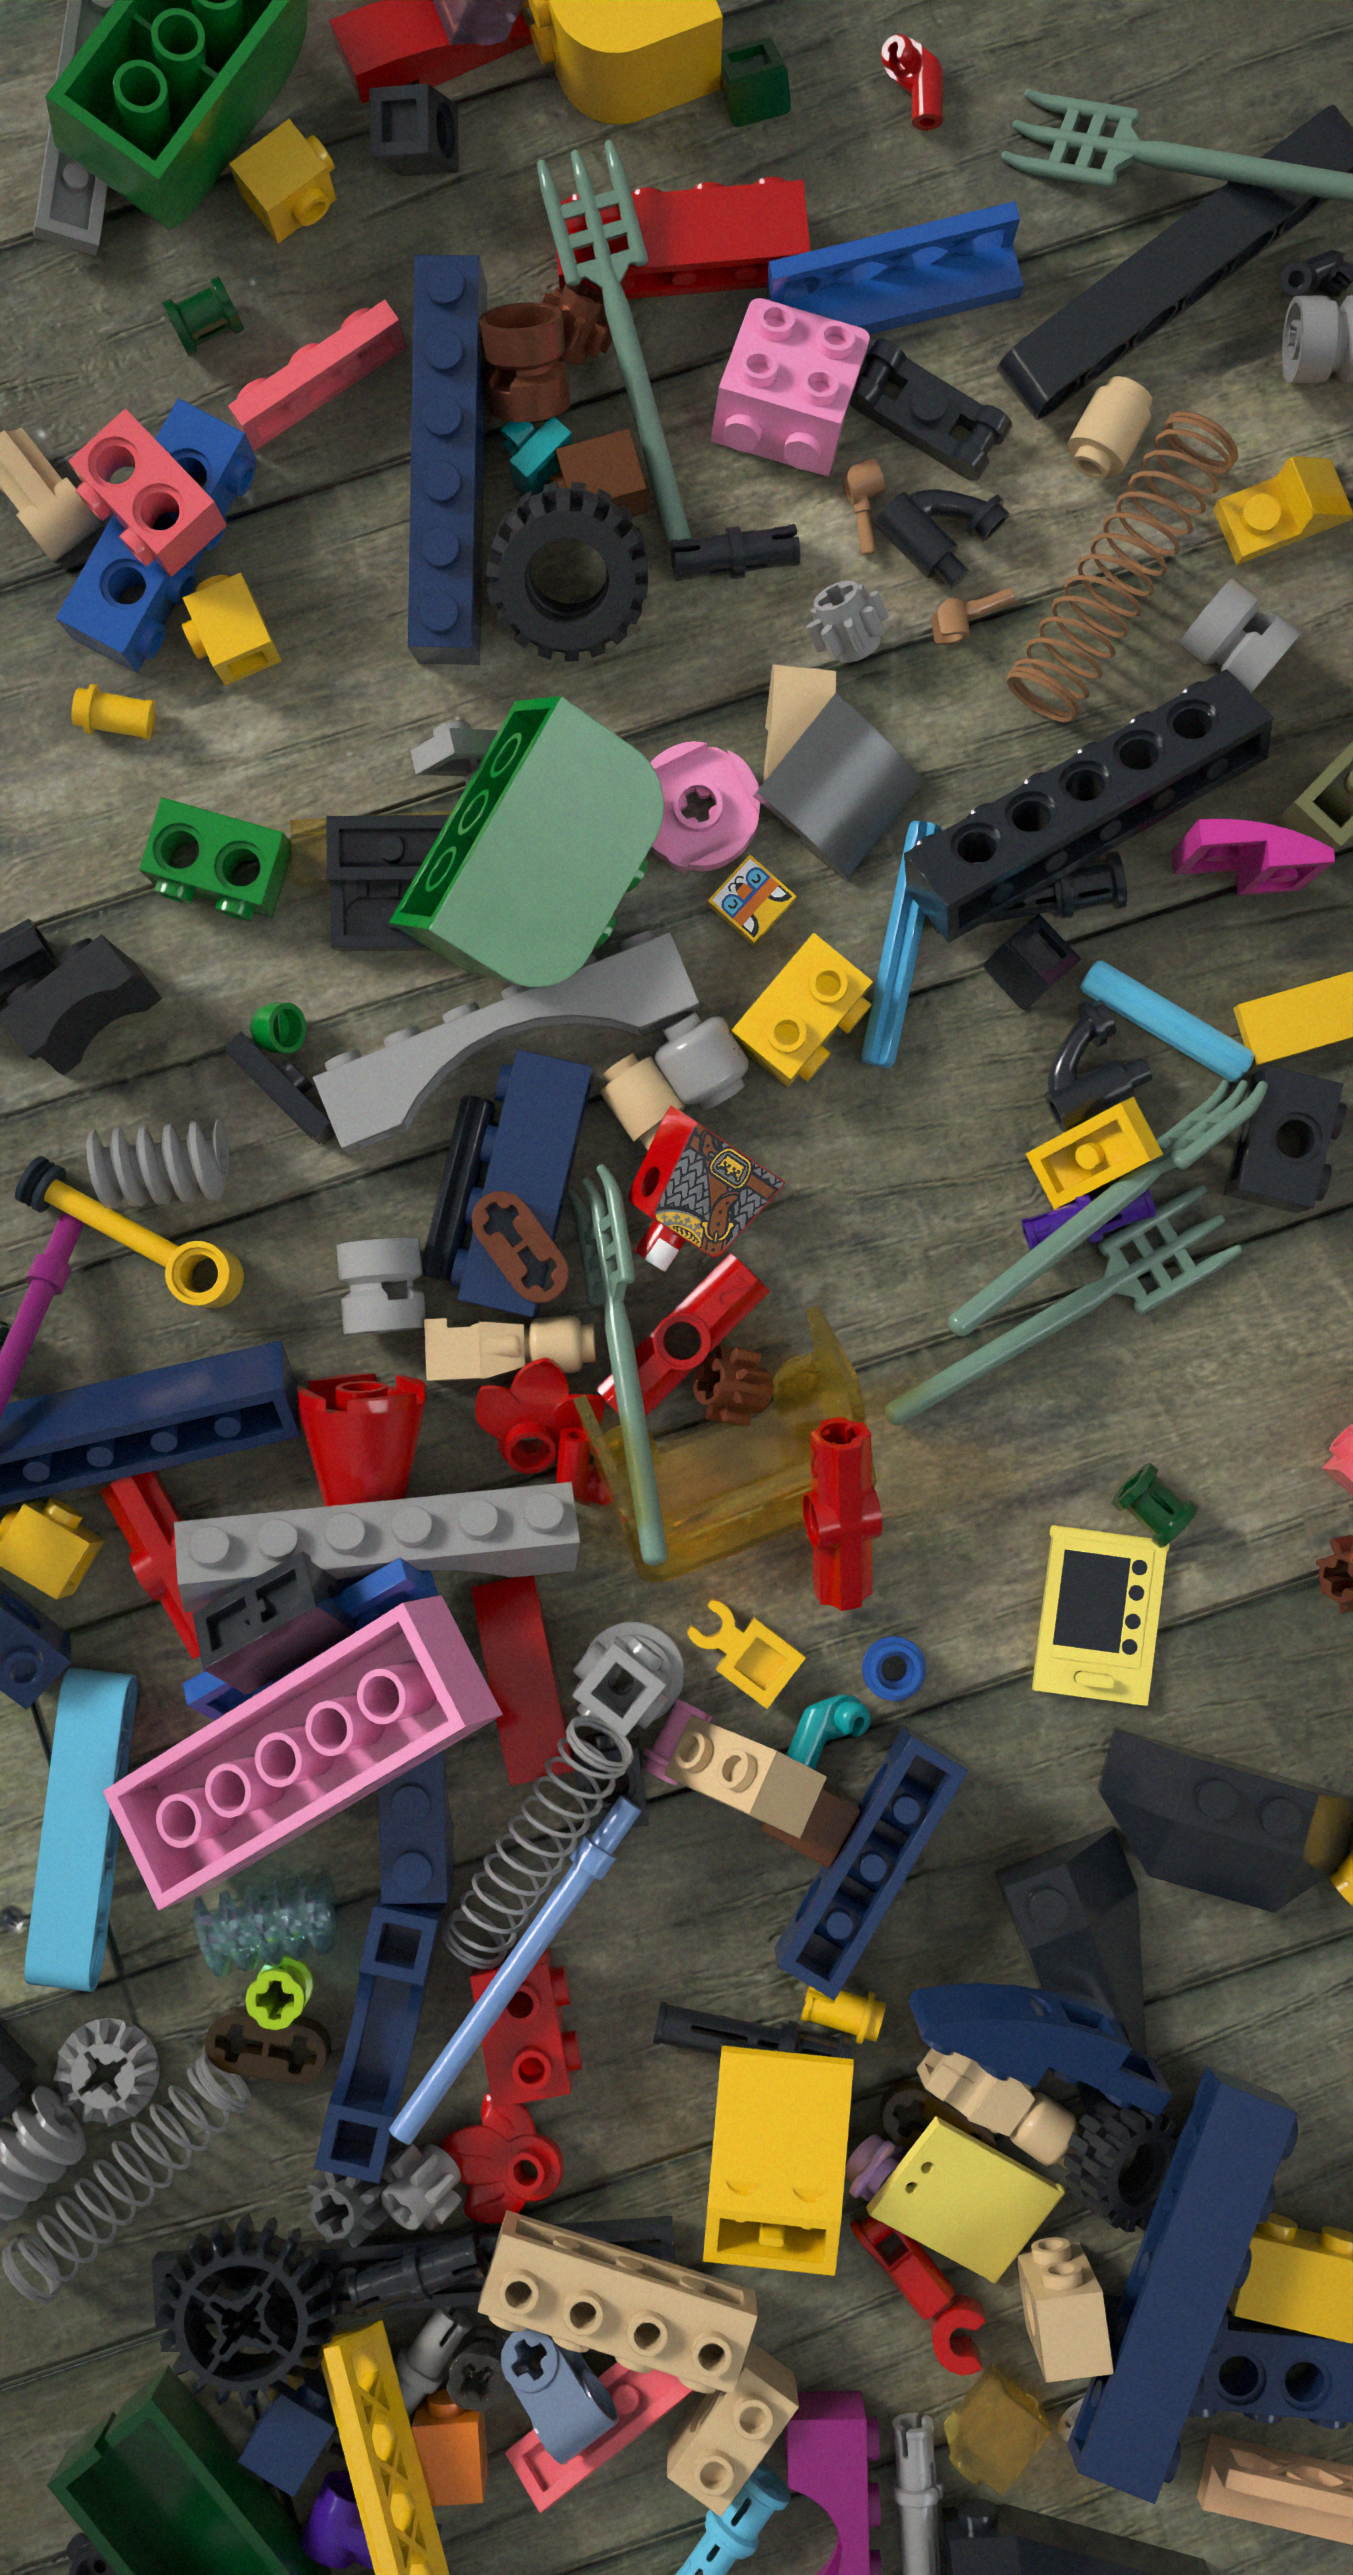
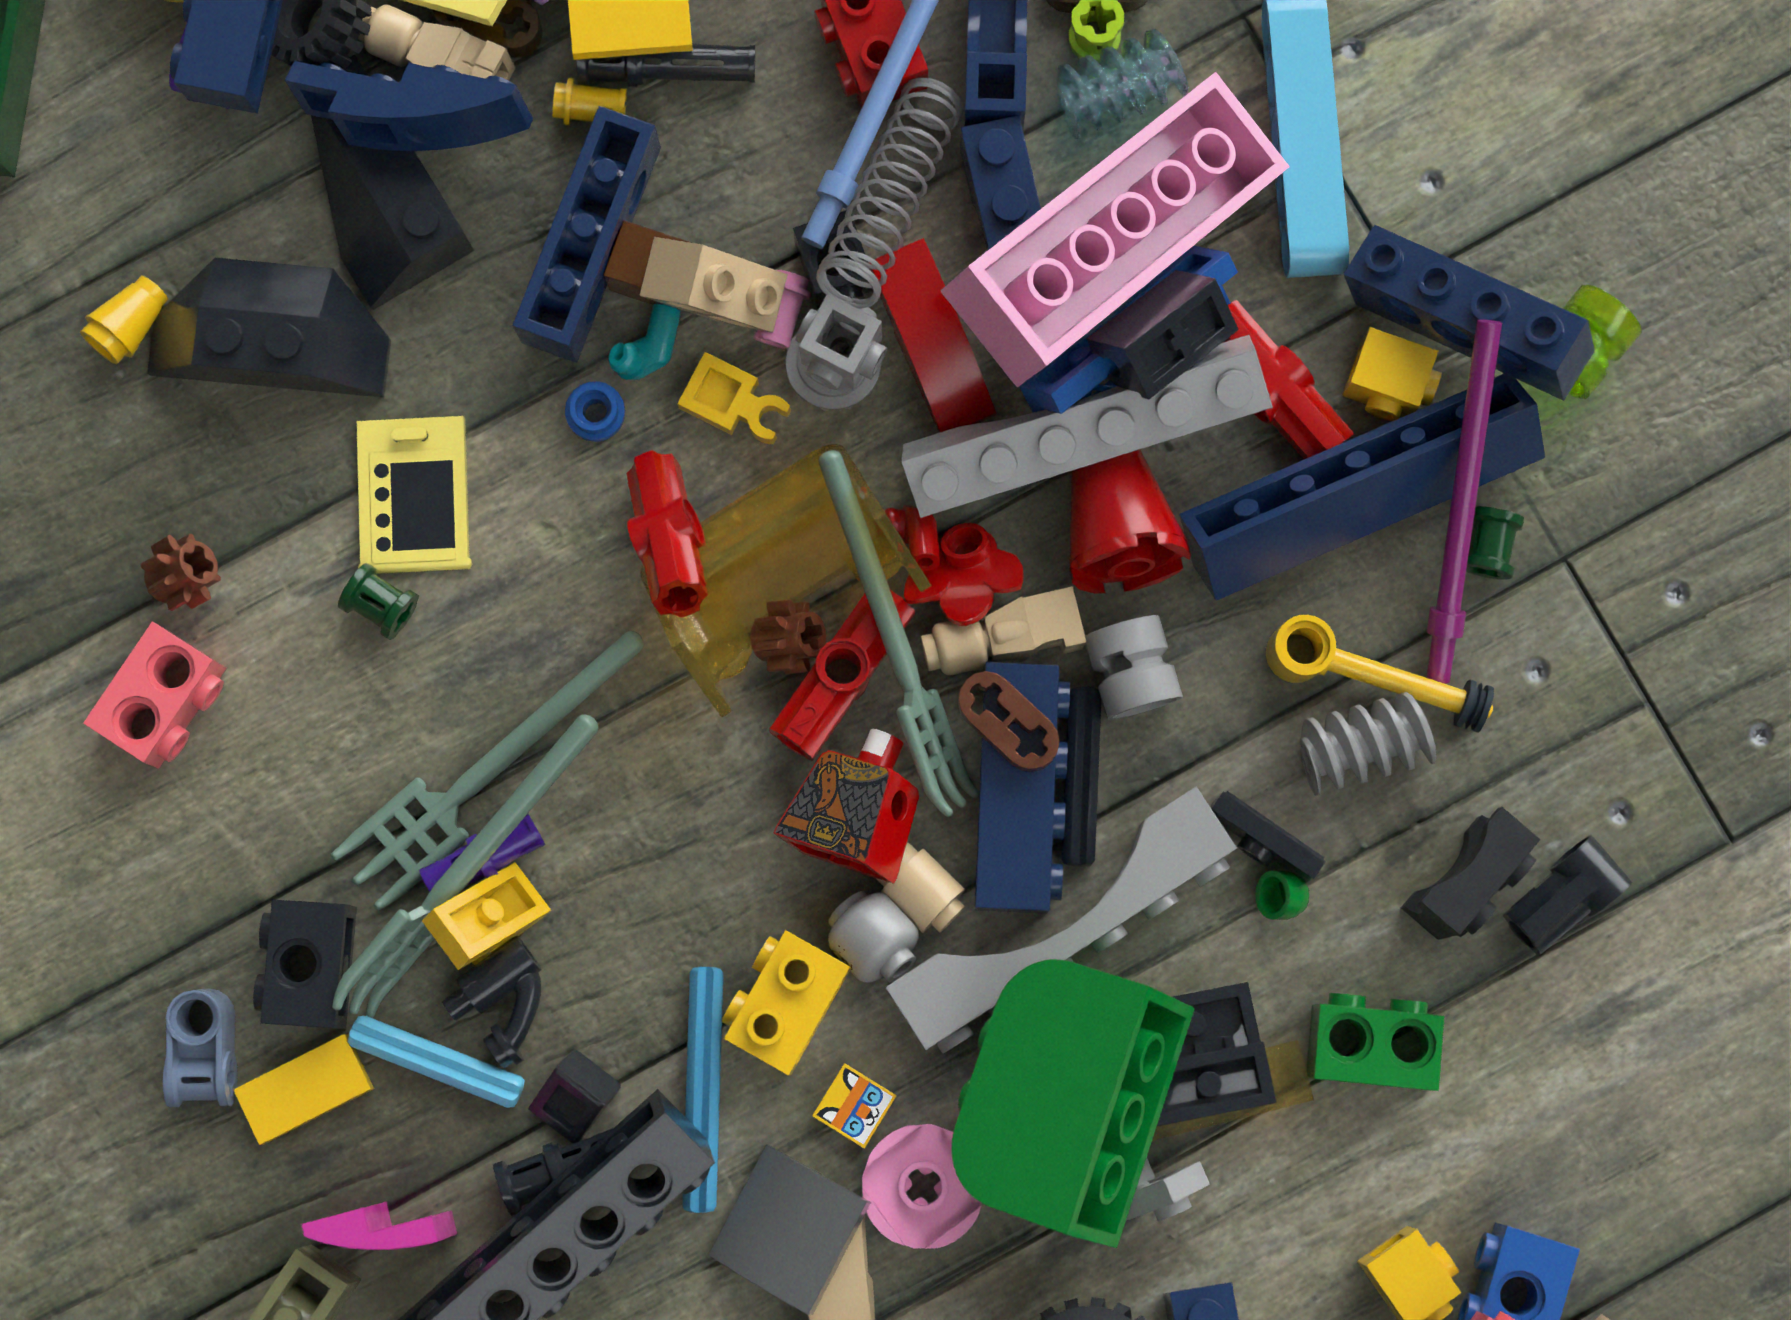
camera: 170 degrees right, 5 degrees down
yellow pin [71,683,156,741] -> none

